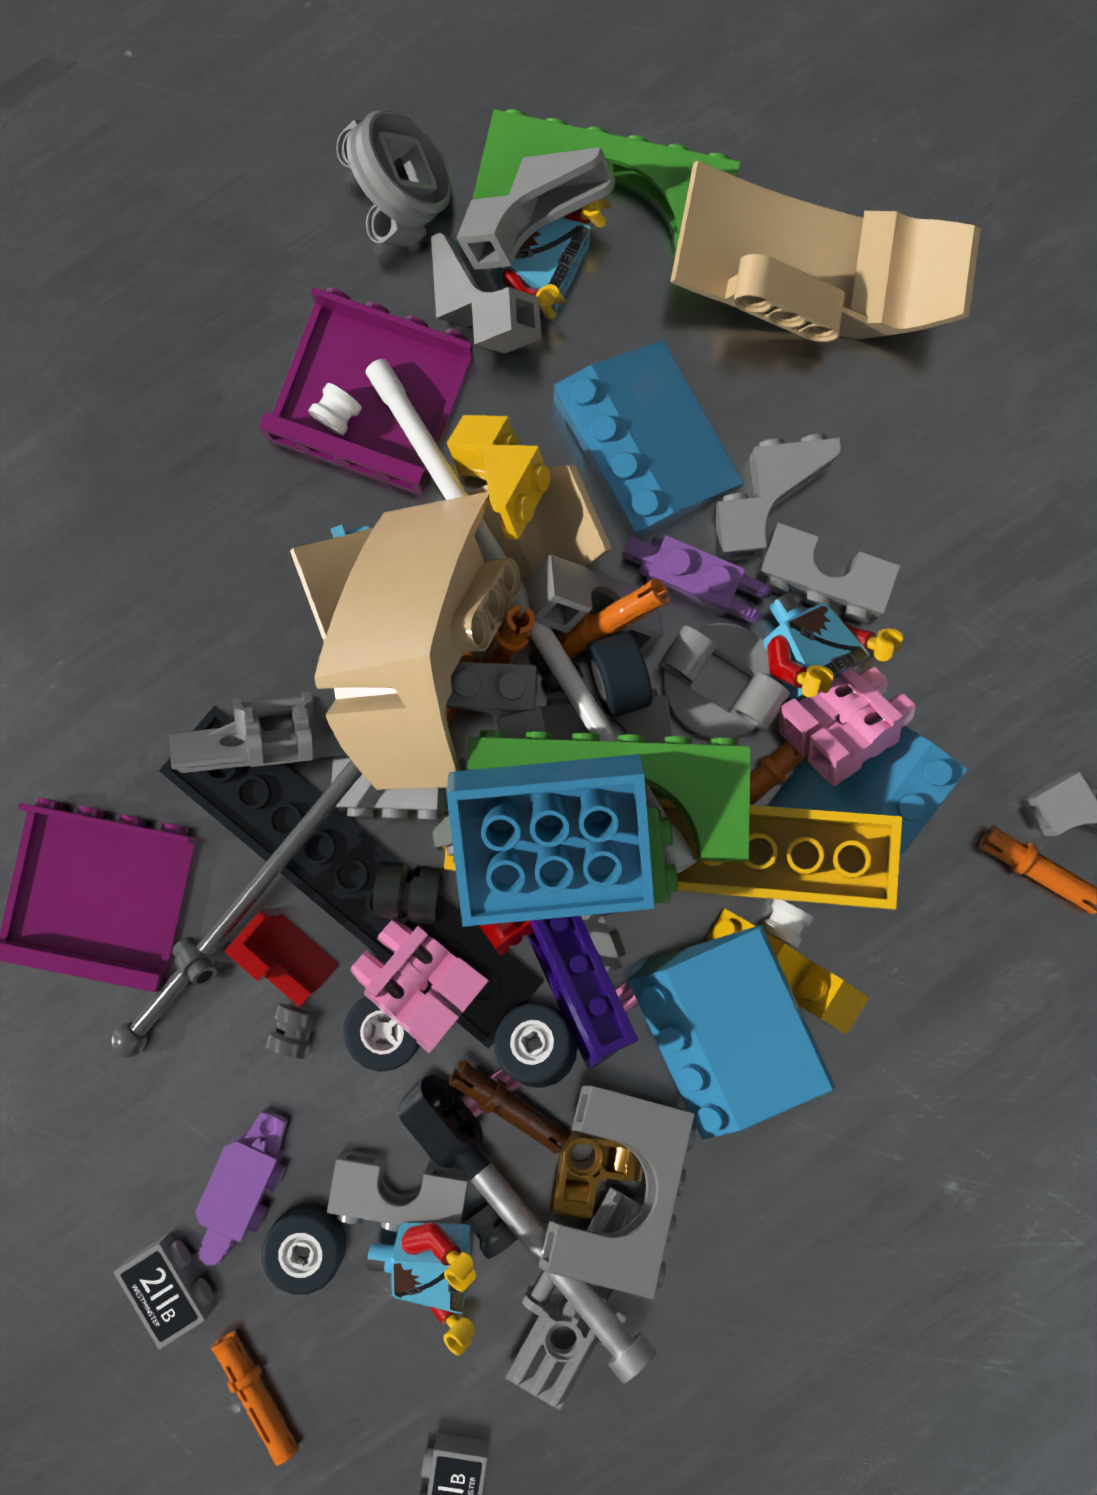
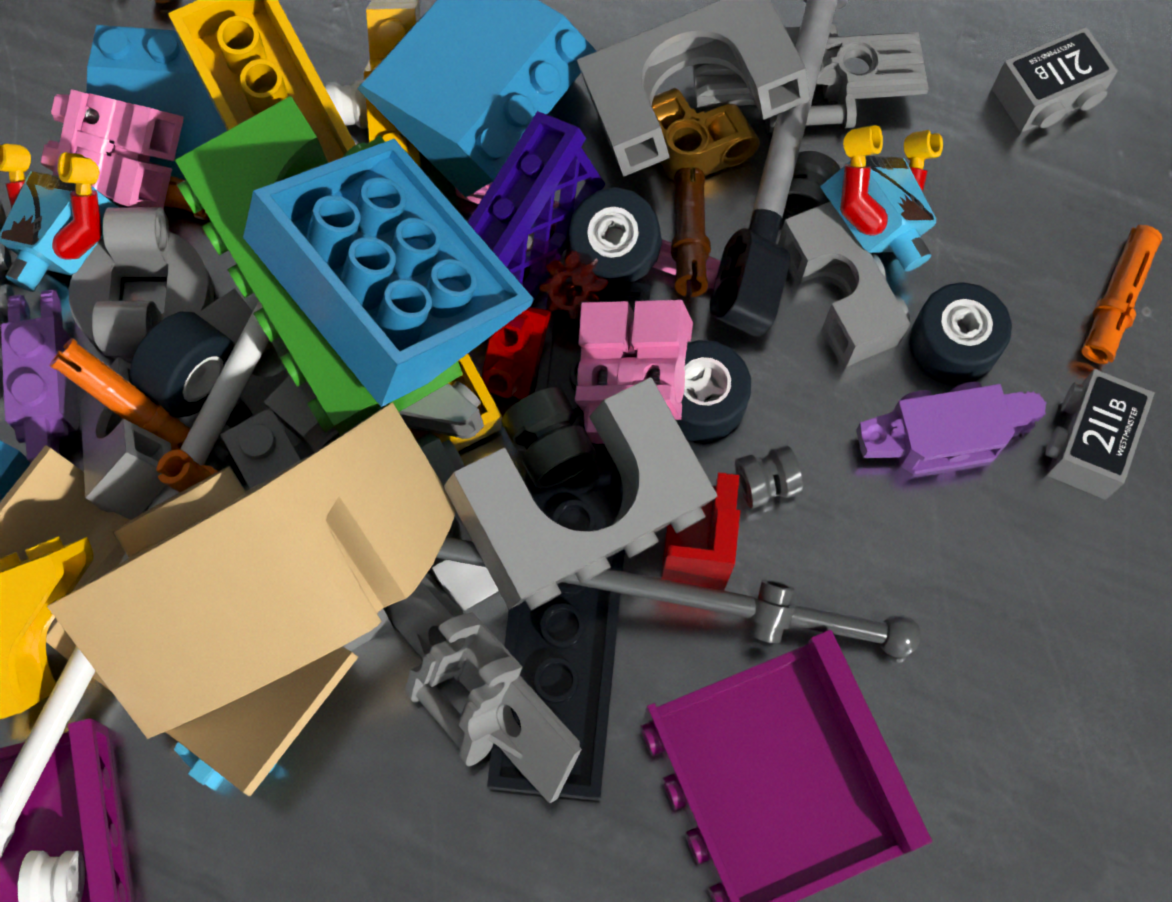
camera: 130 degrees left, 15 degrees down
none -> light grey arch [444,377,718,610]
none -> clear red gear [539,251,608,319]

